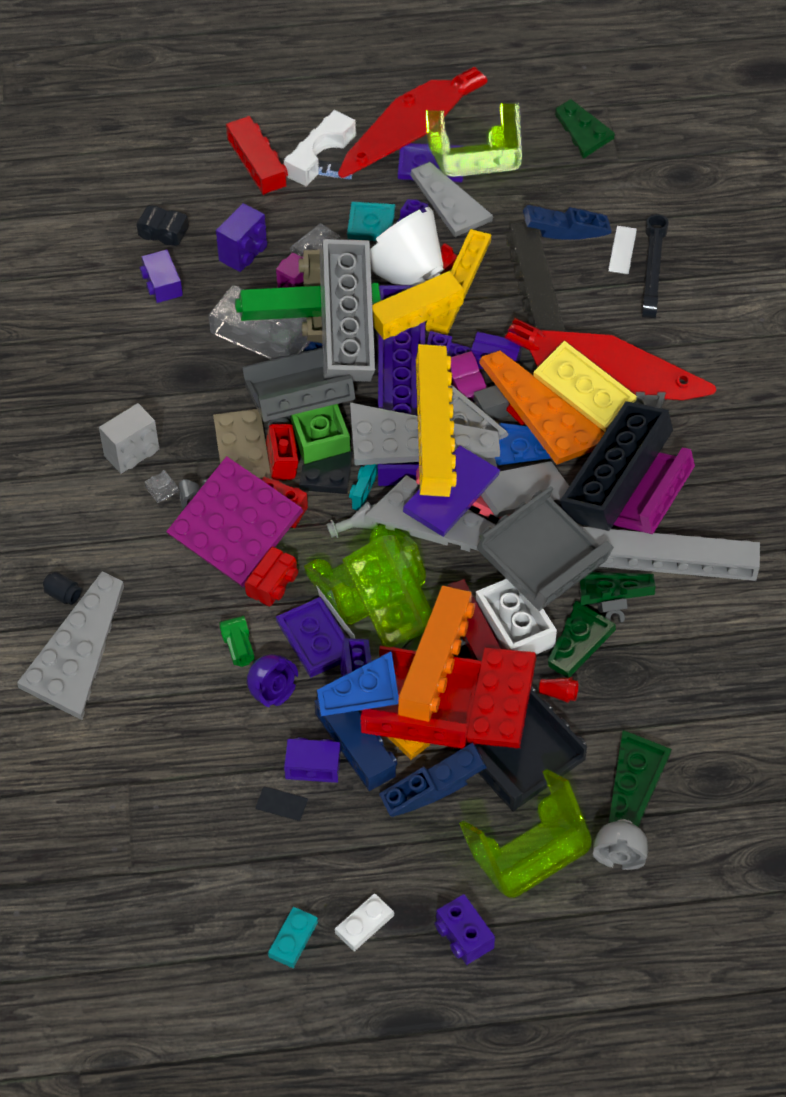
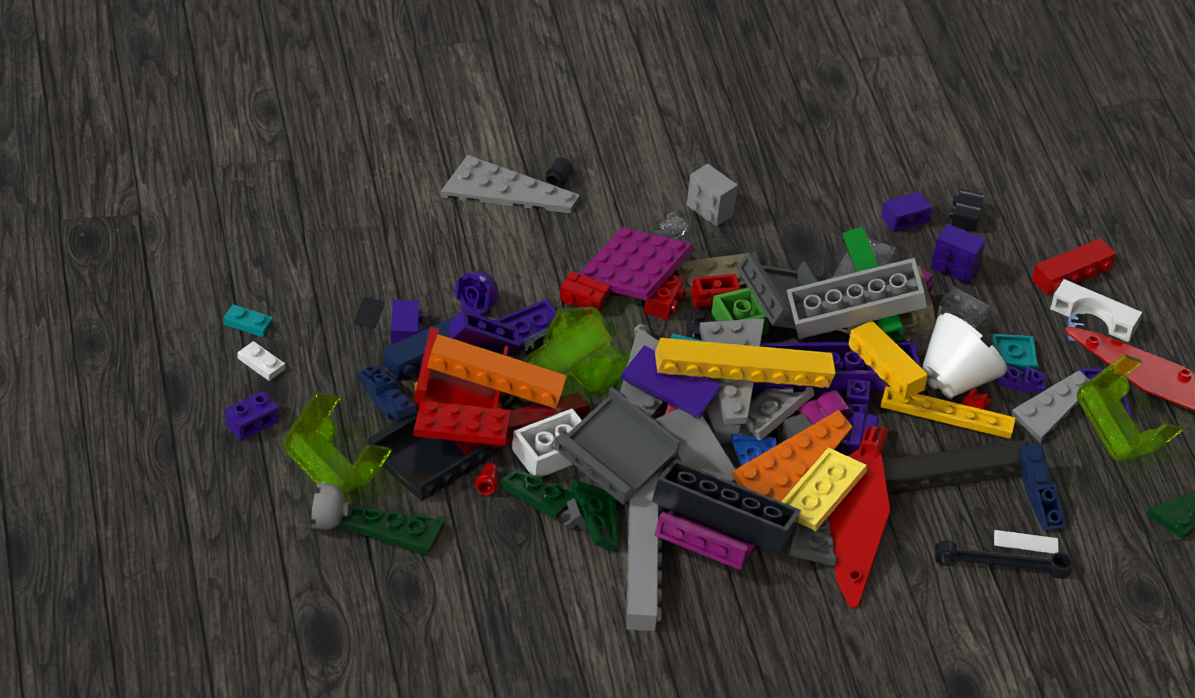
camera: 80 degrees right, 10 degrees down
green piece [219,616,255,667] -> none
blue wing [316,652,399,717] -> none

